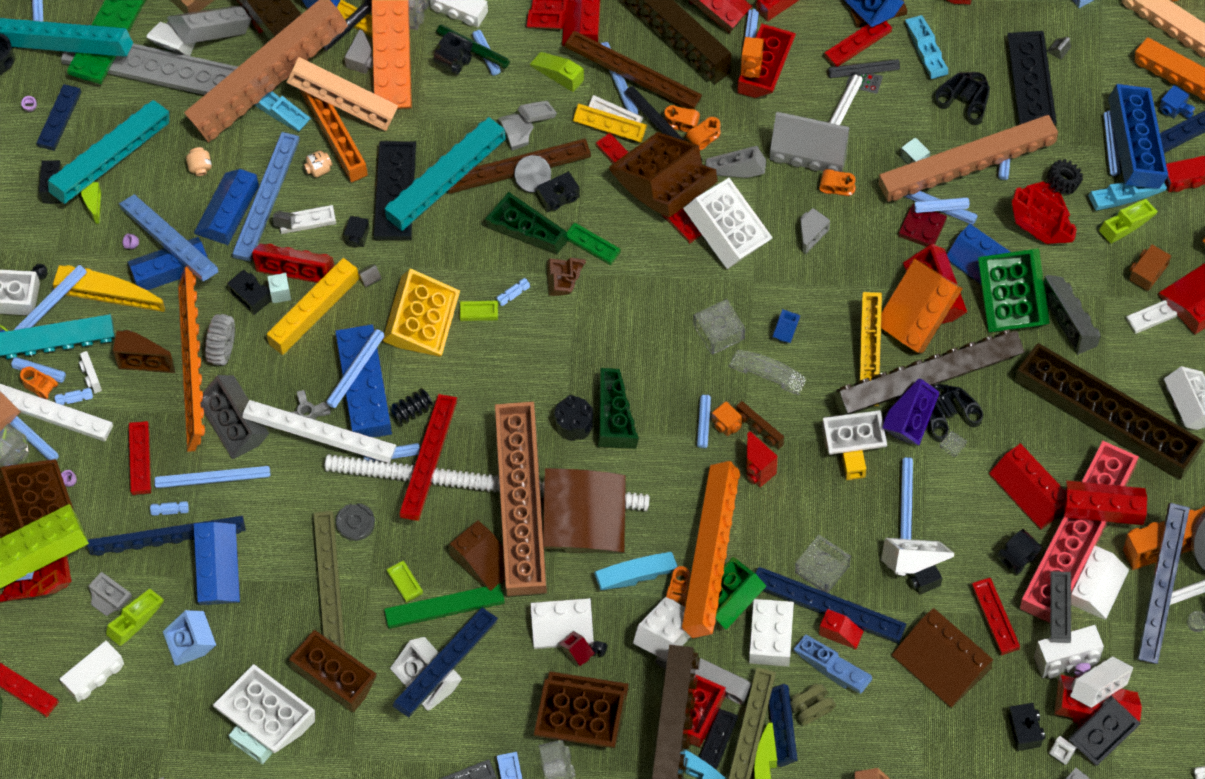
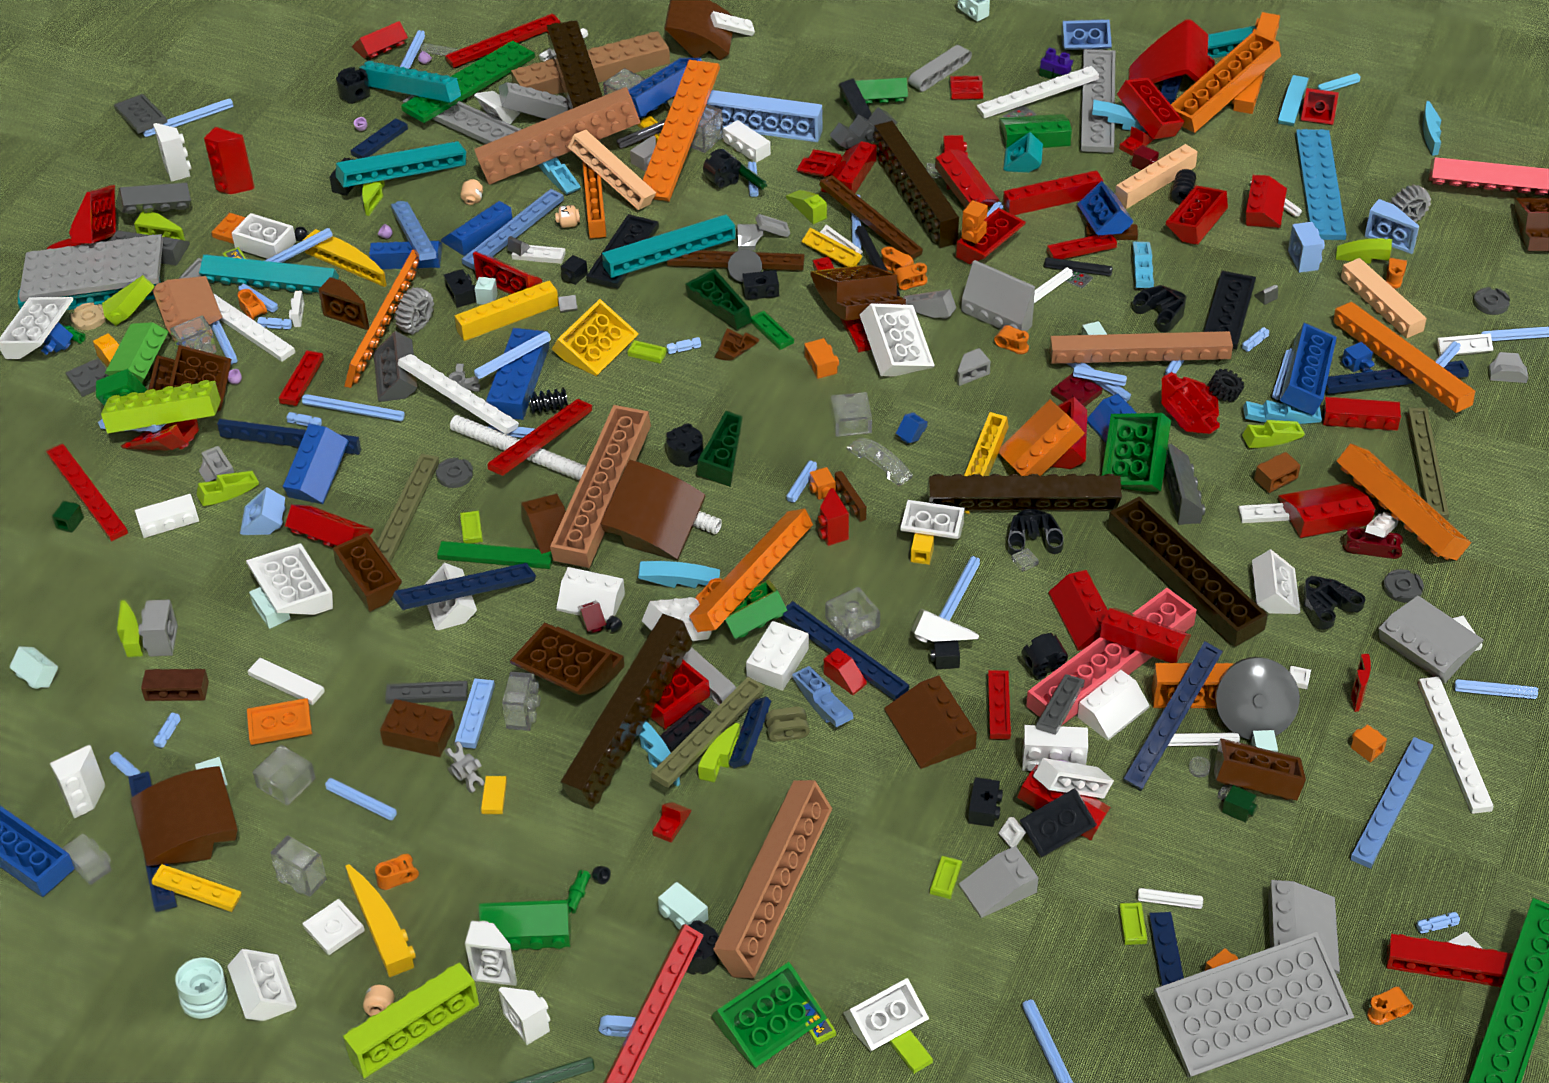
camera: 20 degrees right, 15 degrees down
dark purple slope [882,379,940,445] -> none
none -> red slope [285,504,374,547]
none -> orange brick [804,338,839,379]
none -> light blue axle [1242,327,1269,352]

